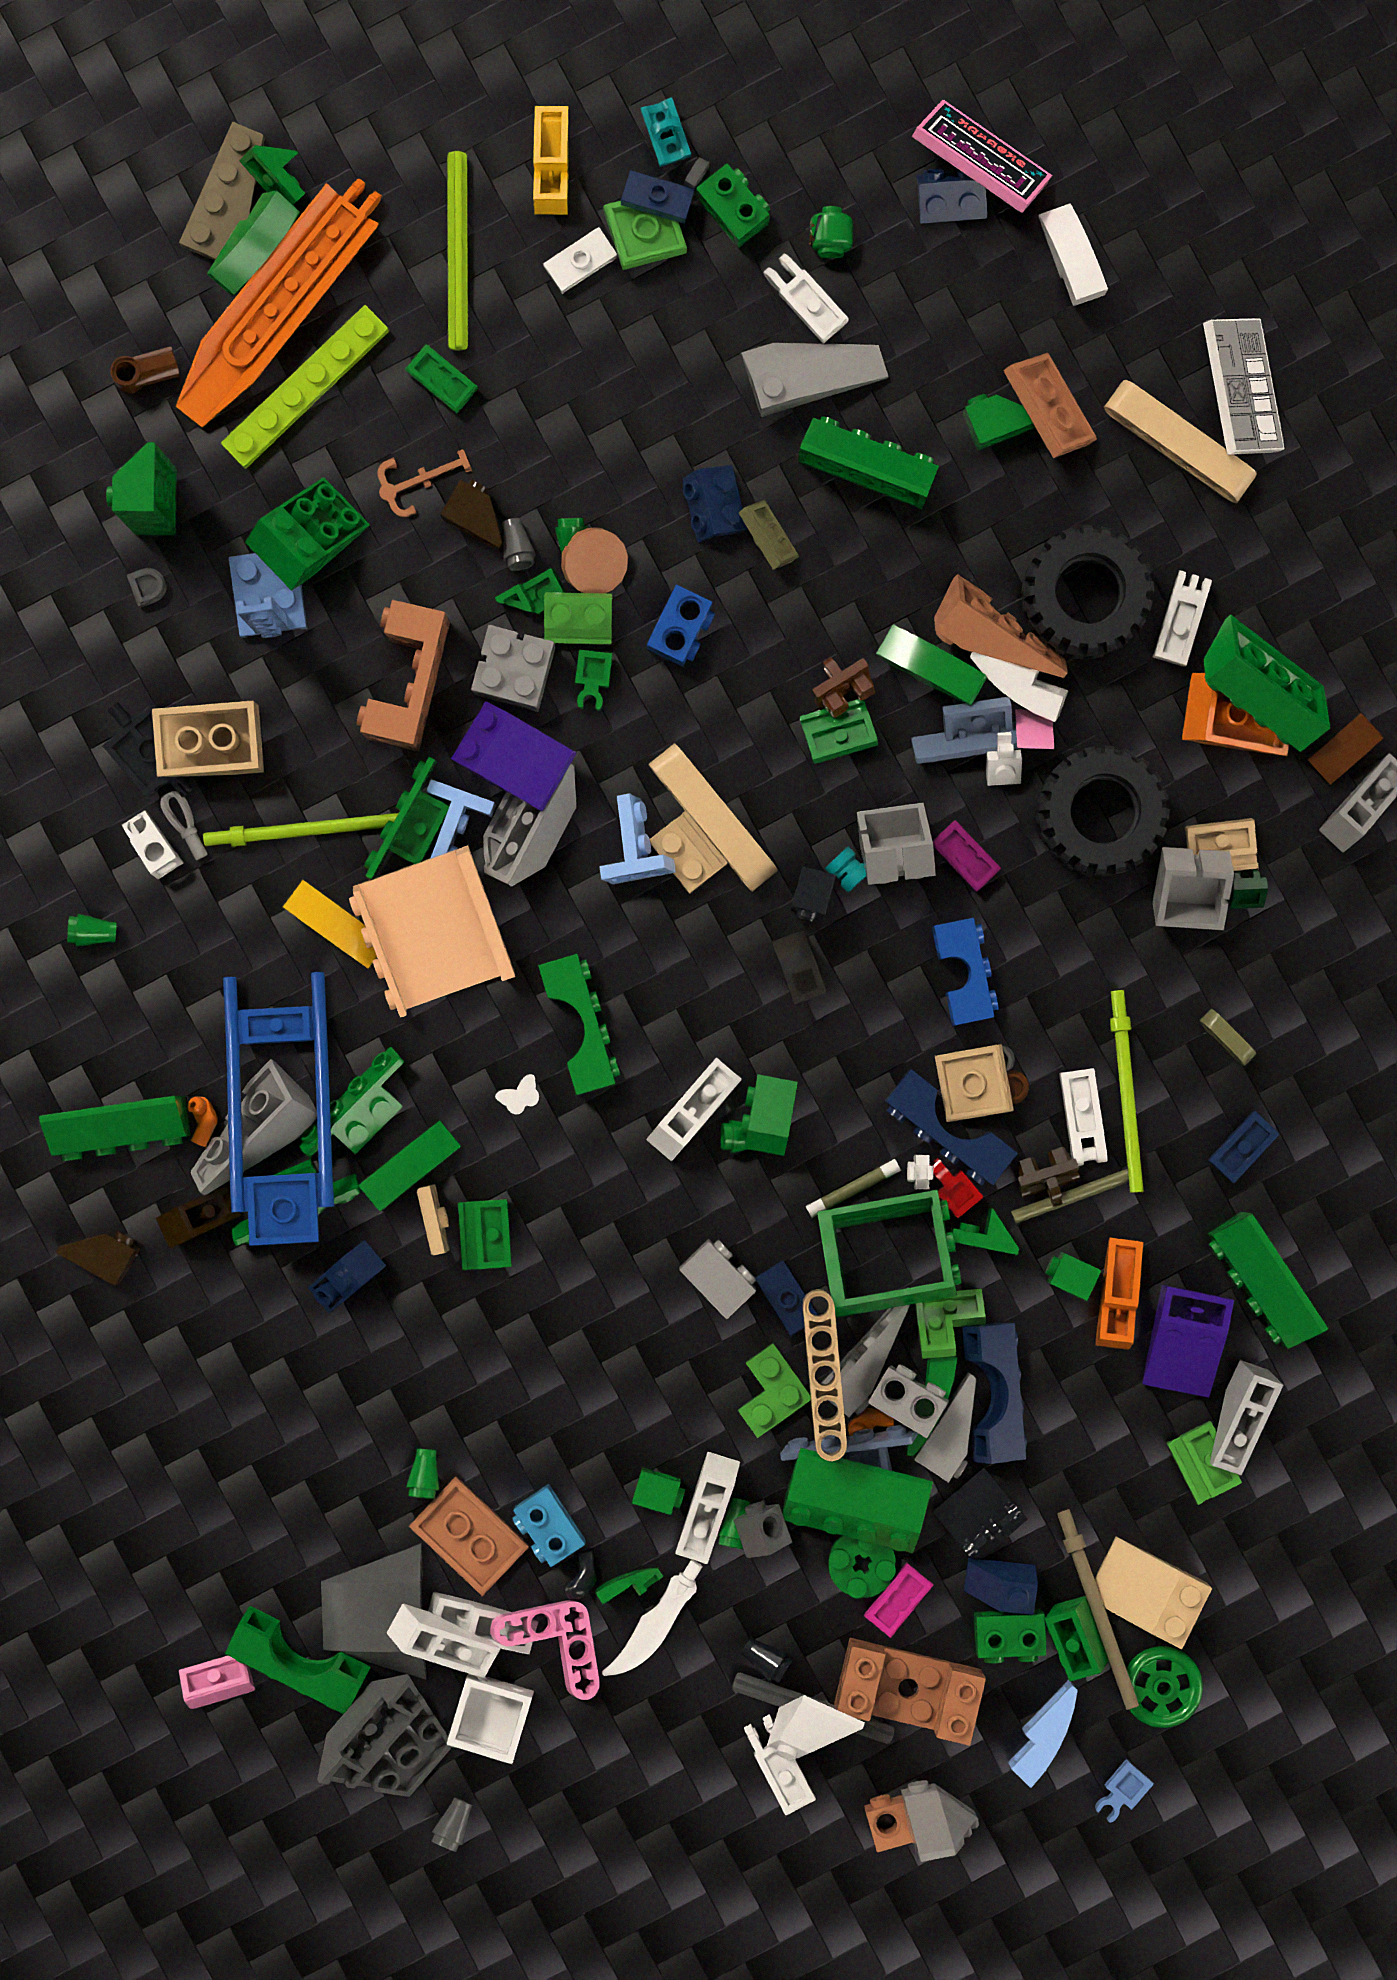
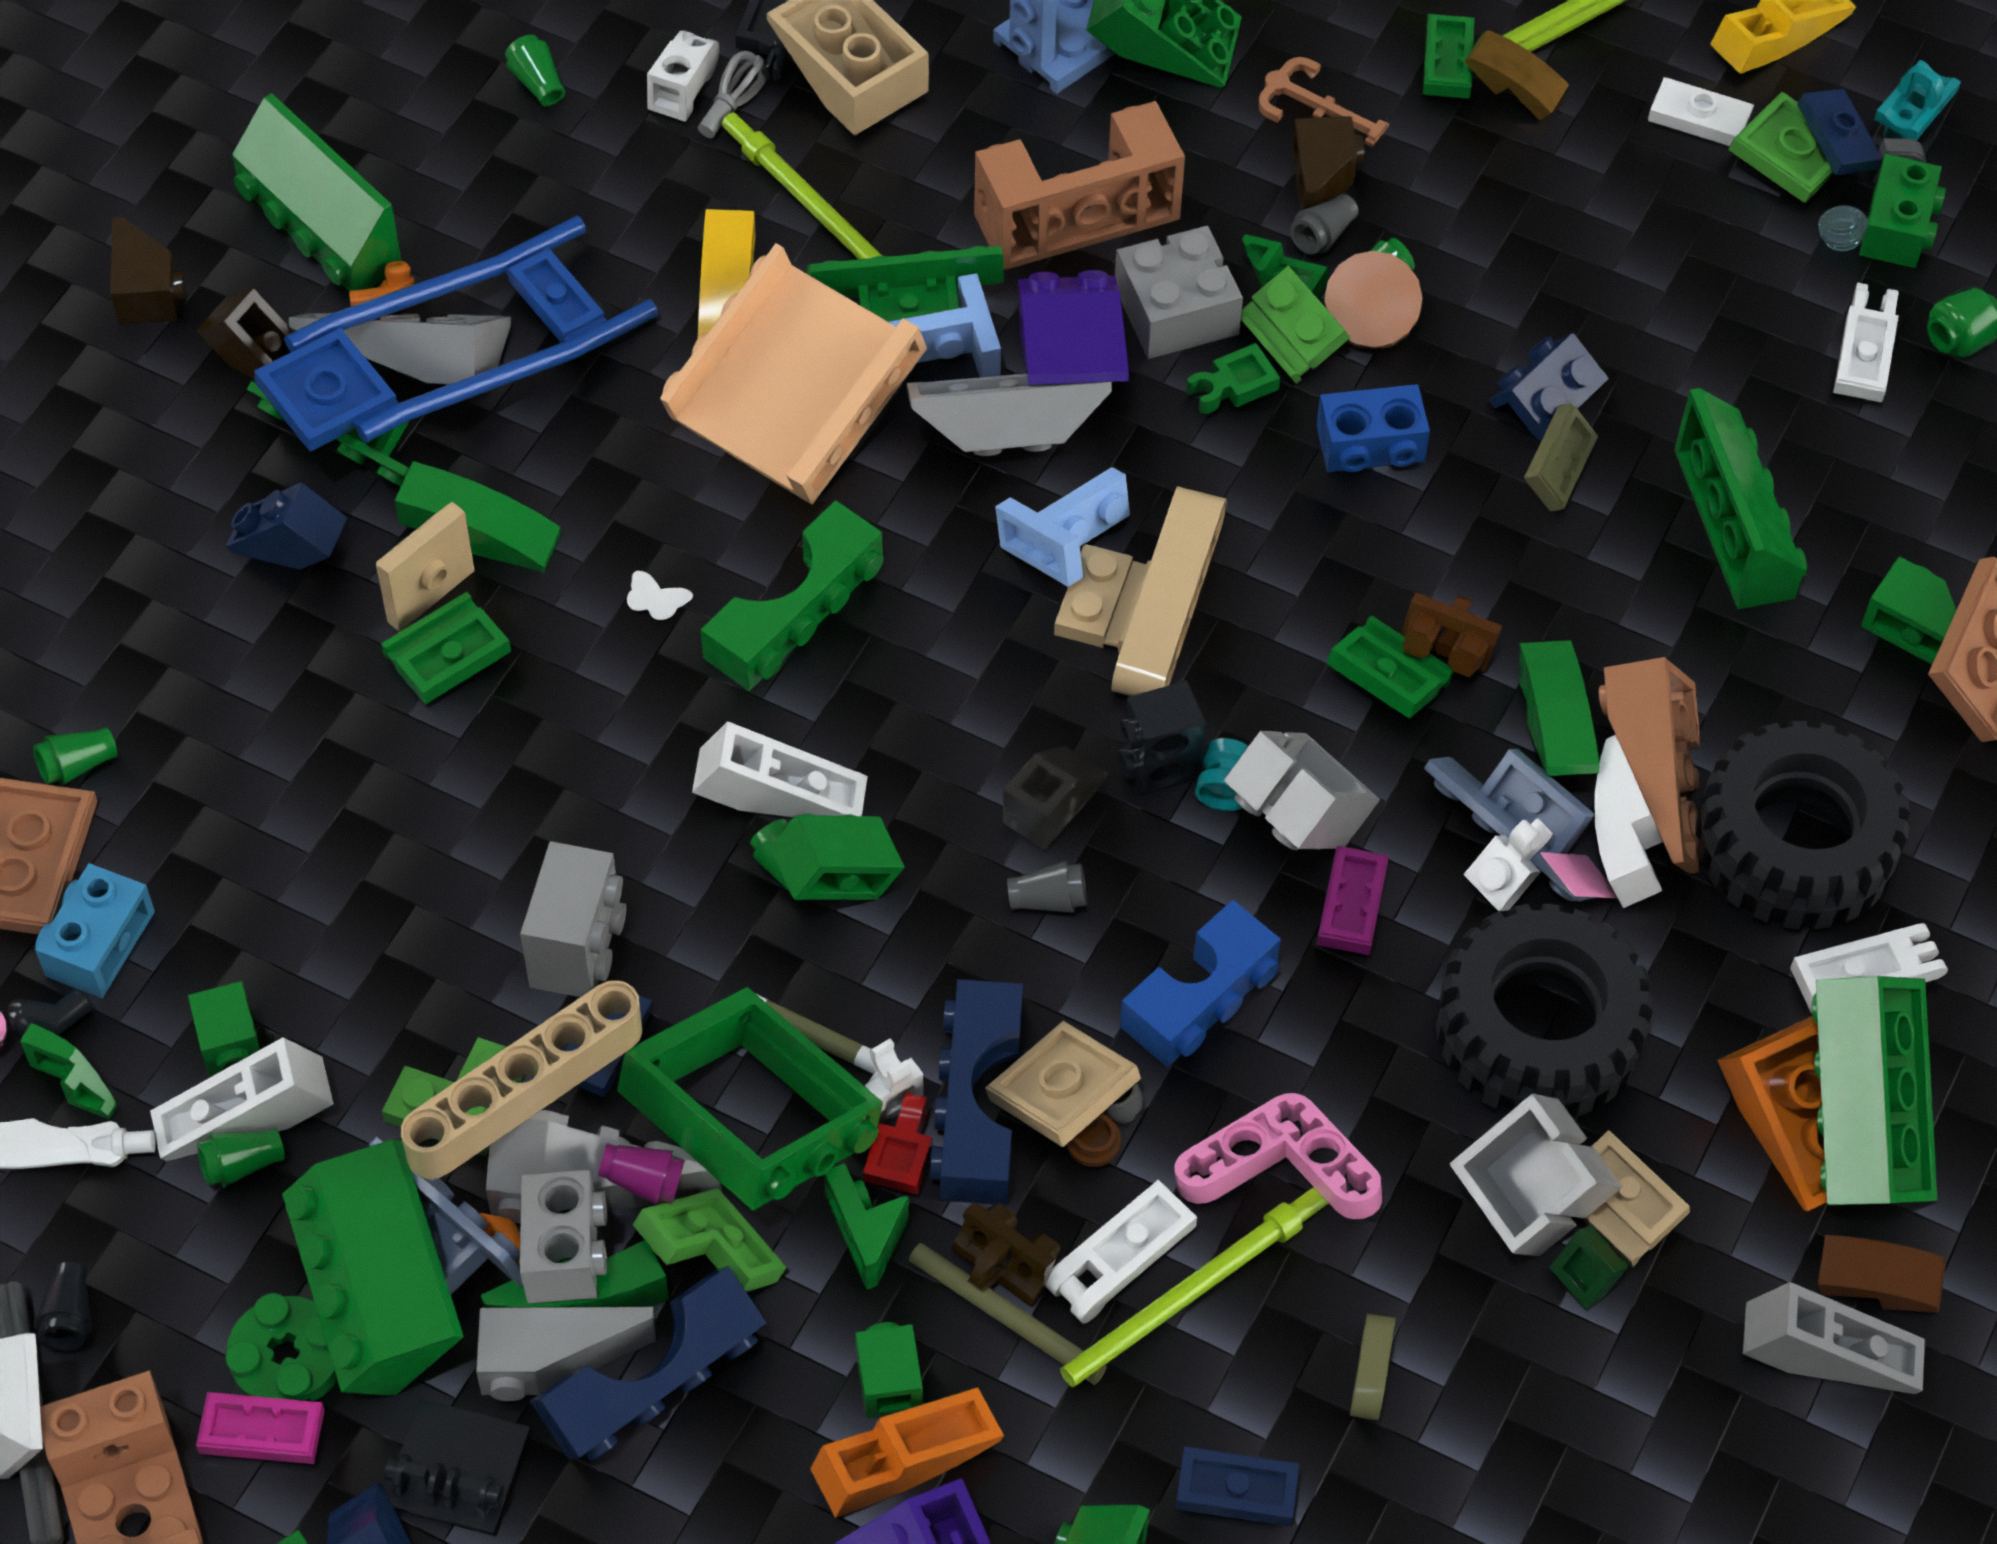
camera: 55 degrees right, 30 degrees down
green bracket [297,1047,404,1157] -> none
dark grey brick [734,1502,792,1558] -> none
light grey wedge [741,343,889,417] -> none
none -> magenta cone [597,1143,685,1205]
none -> dark grey cone [1007,860,1087,913]
none -> bright pink beam [1175,1093,1383,1219]
none -> pearl gold slope [1465,30,1569,120]
none -> clear light blue plate [1818,206,1867,251]

